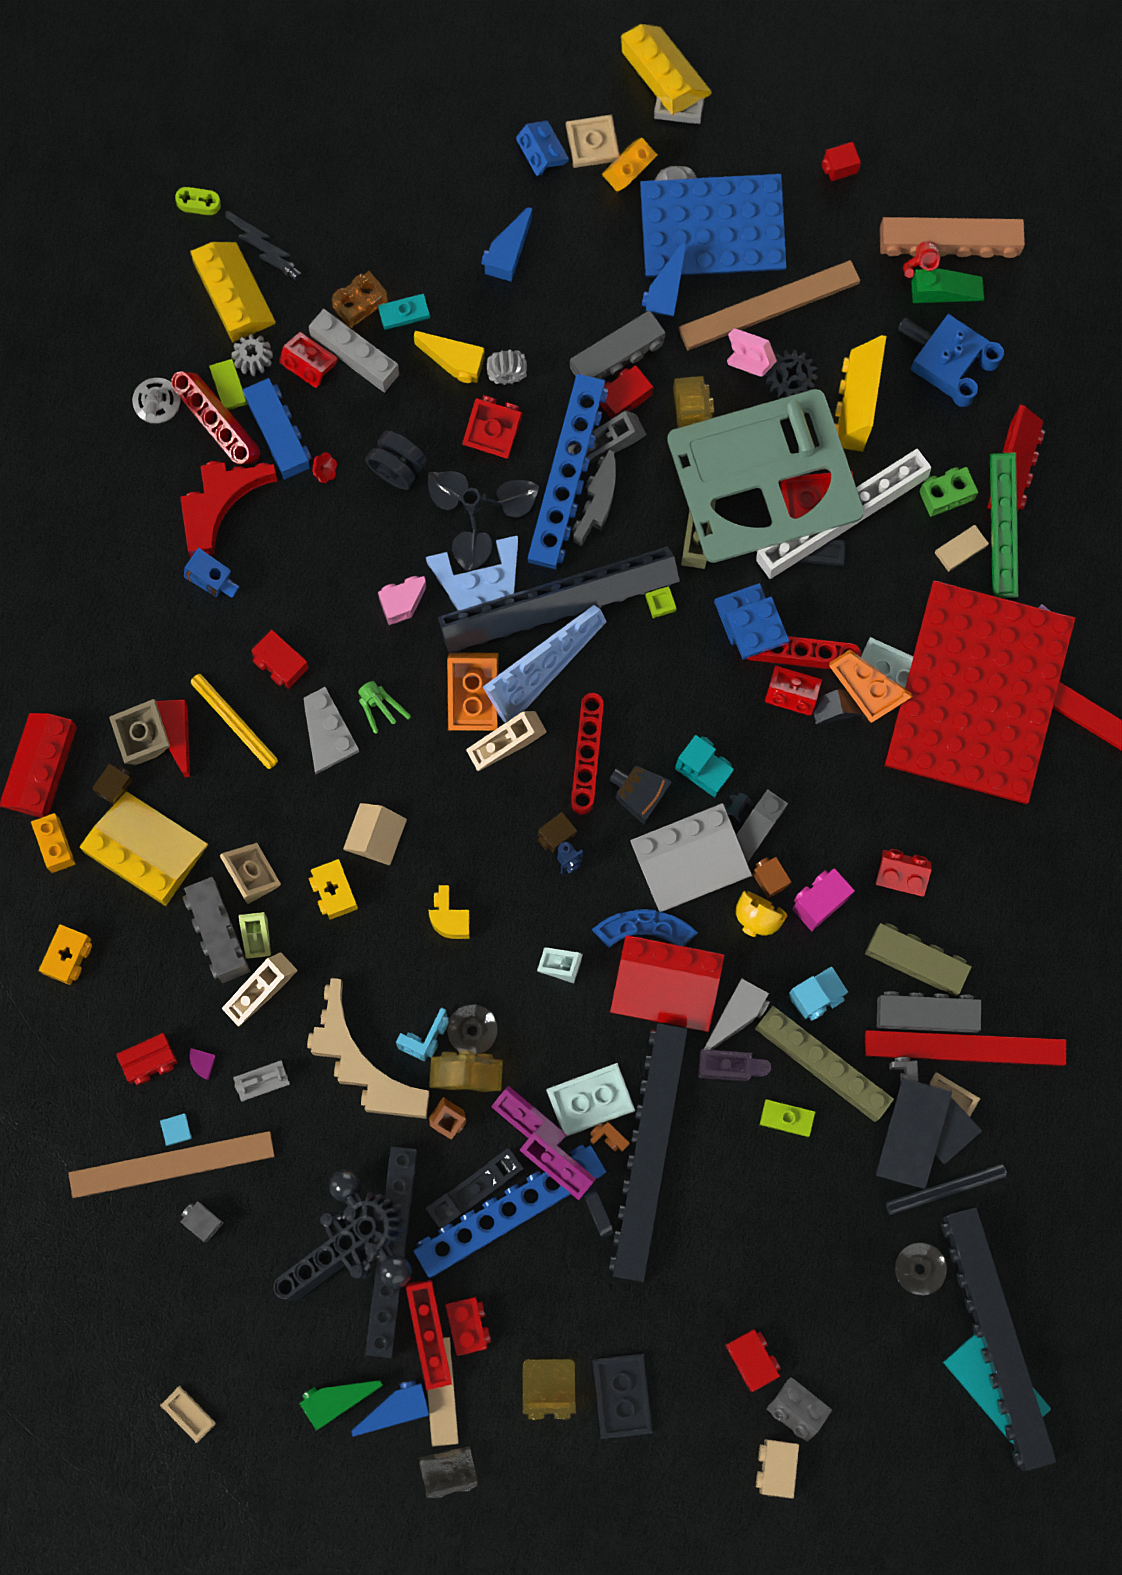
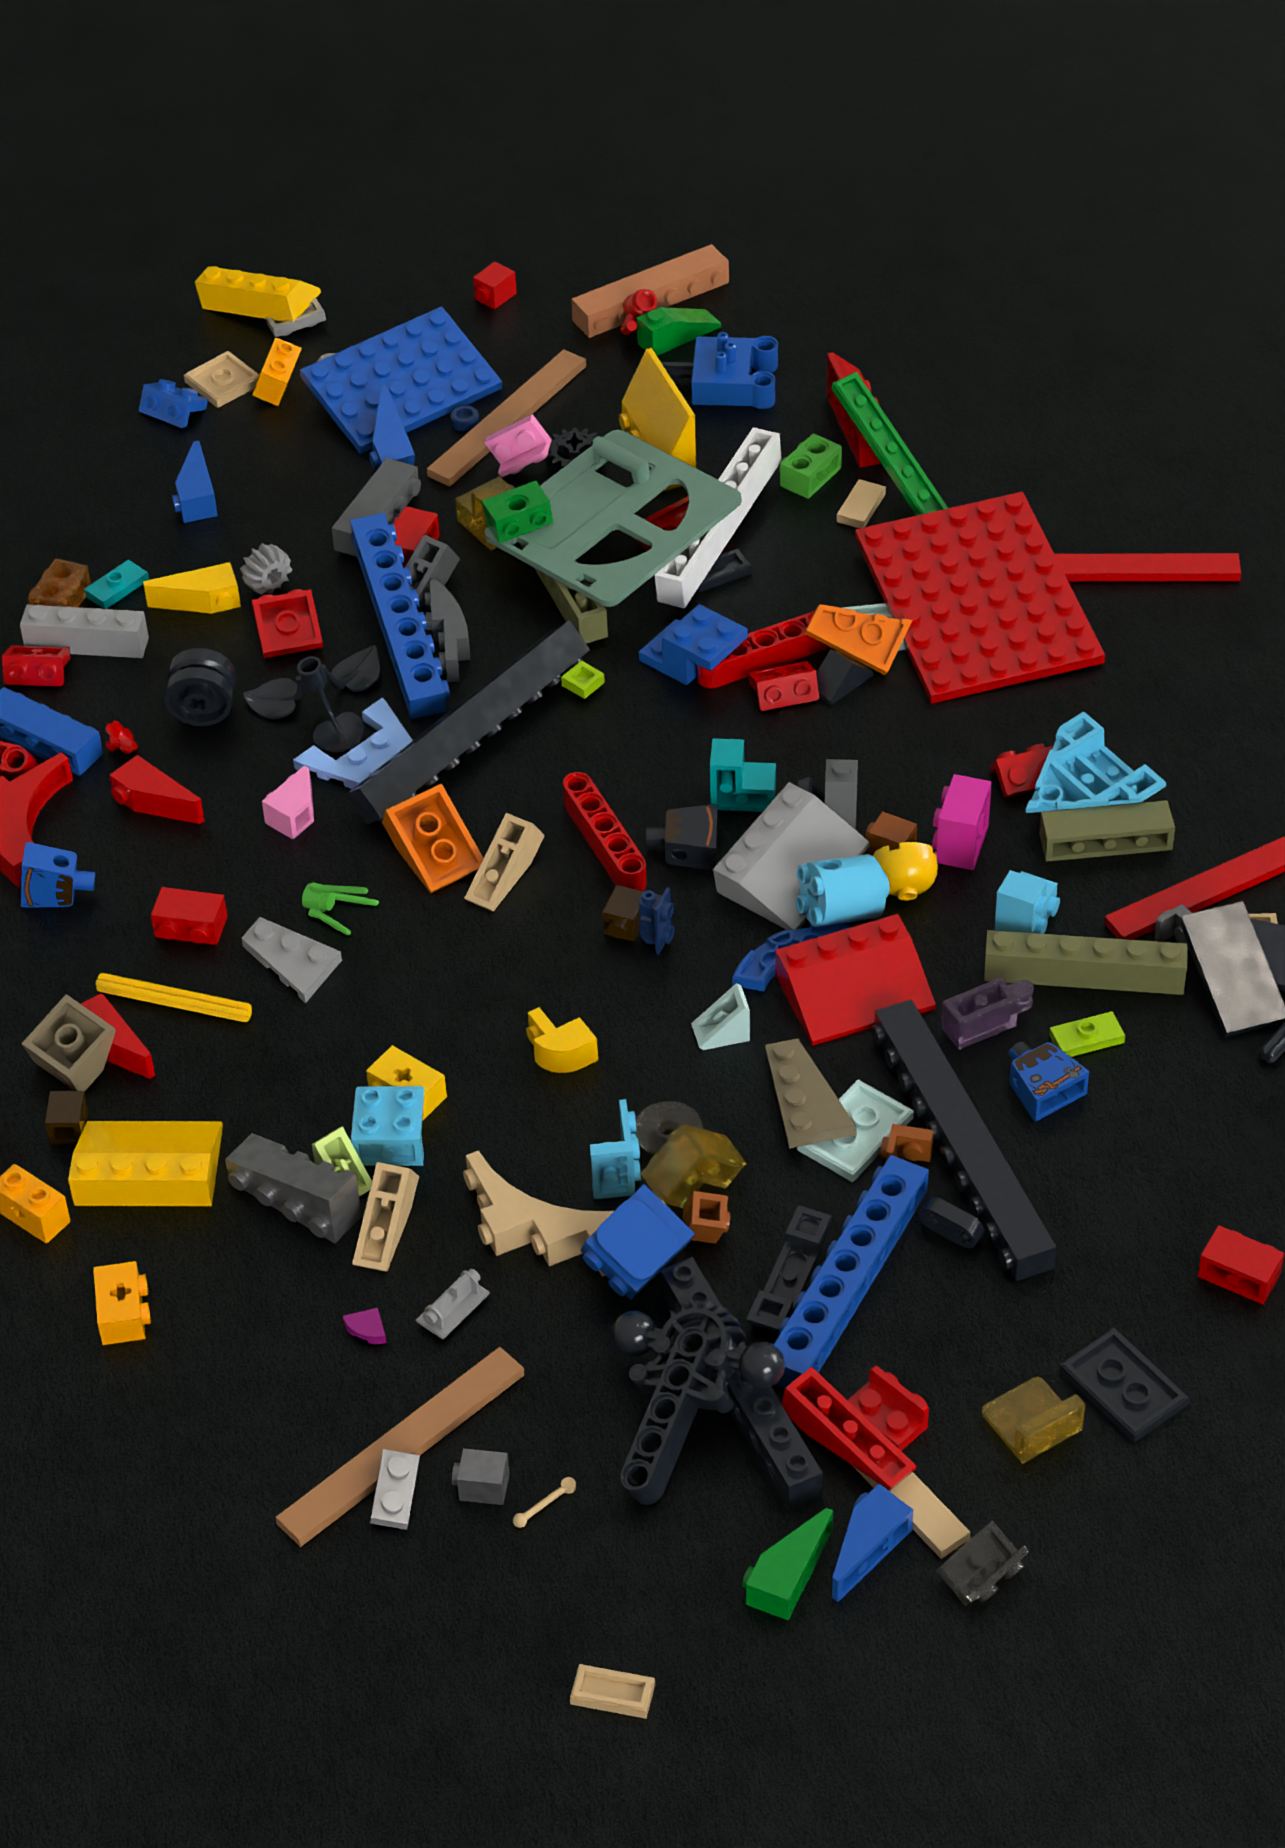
camera: 25 degrees left, 30 degrees down
red brick [116,1033,178,1085] -> none
medium azure tile [160,1114,192,1146] -> none
tan slope [220,843,281,904] -> none
tan slope [343,803,407,865] -> none
light blue wing [483,605,606,723] -> none
magenta bracket [492,1086,596,1200] -> none
light grey slope [703,979,770,1054] -> none
dark grey brick [877,992,981,1033] -> none
none -> red slope [109,755,205,824]
none -> medium azure bracket [351,1086,424,1166]
none -> light grey plate [370,1449,420,1530]
none -> dark blue tile [450,406,479,431]
none -> green brick [482,481,553,543]
none -> tan hinge [513,1477,576,1528]
none -> blue brick [580,1184,695,1300]
none -> dark tan wing [765,1038,857,1148]
none -> medium azure cylinder [796,854,890,927]
none -> blue torso [1009,1042,1089,1122]
none -> medium azure wedge [1026,712,1166,813]

